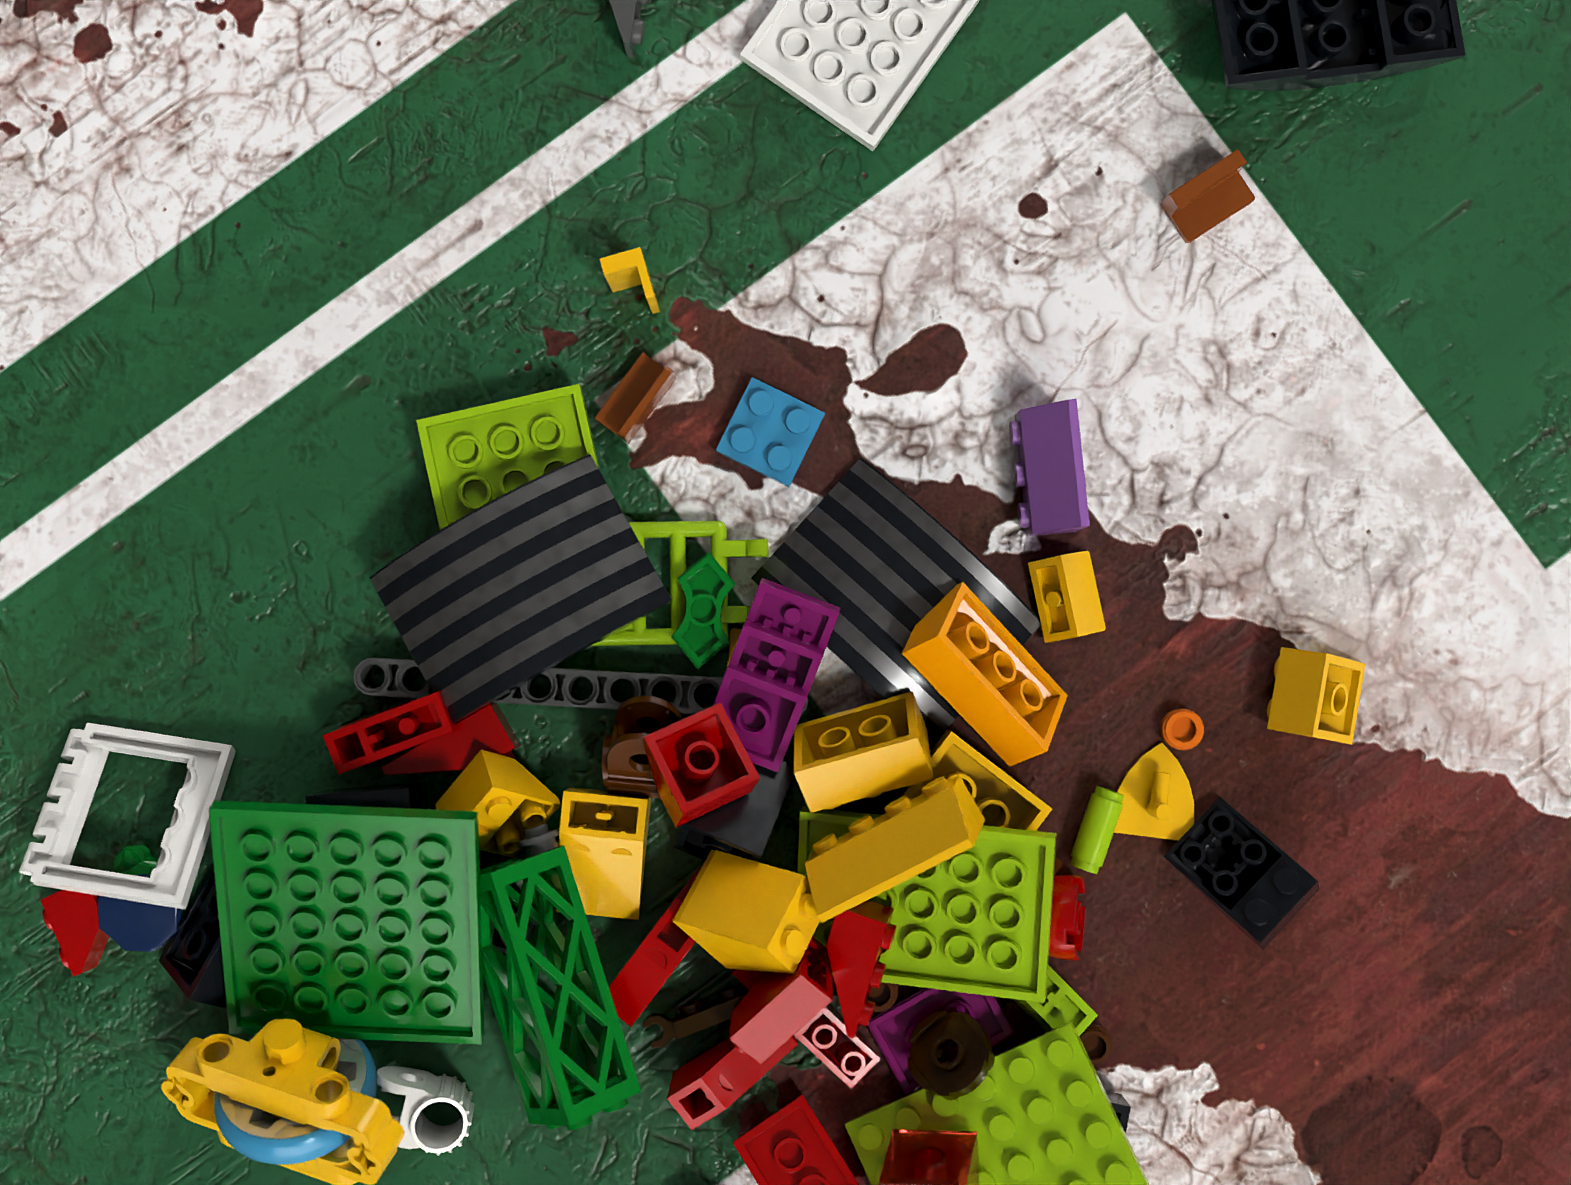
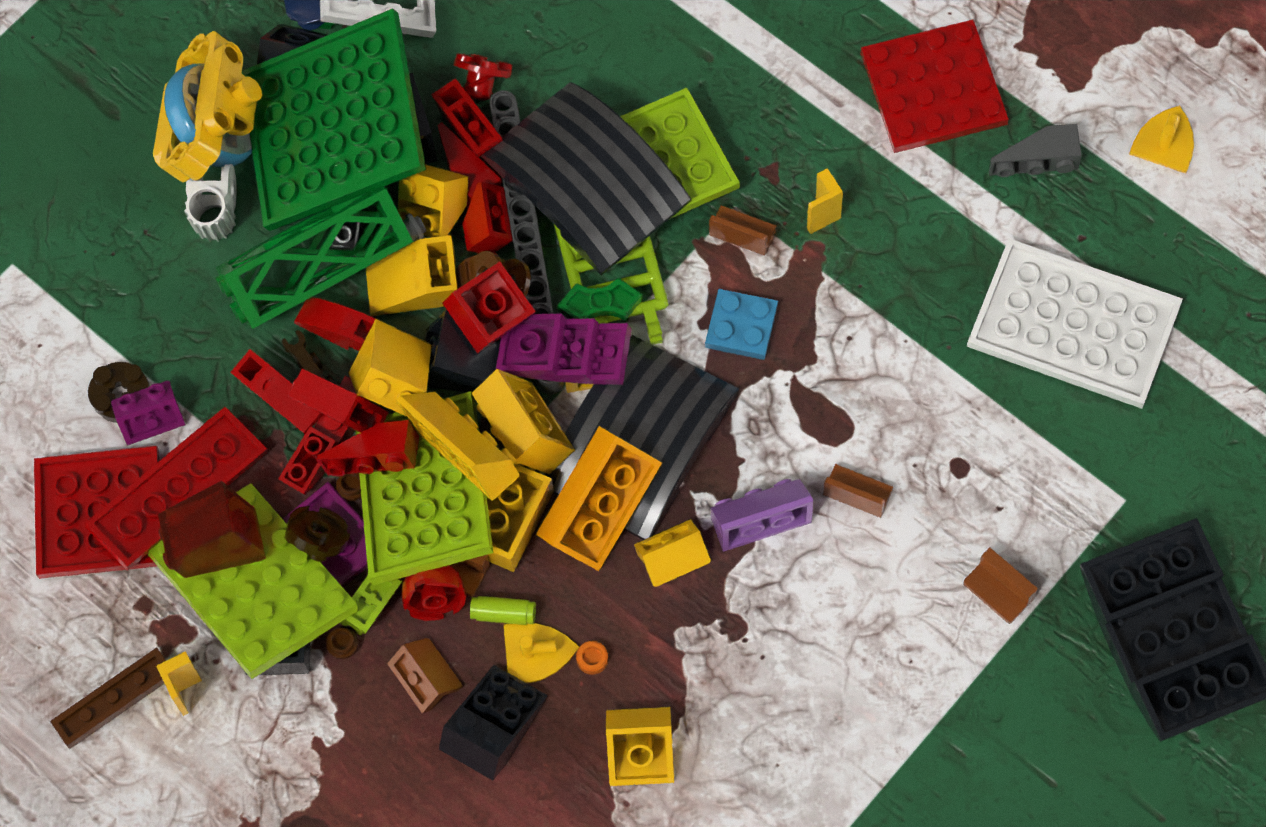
camera: 80 degrees right, 20 degrees down
none -> dark orange panel [387,638,463,713]
none -> red plate [453,53,513,101]
none -> red slope [463,182,513,253]
none -> dark orange panel [823,464,893,518]
none -> red plate [860,20,1009,153]

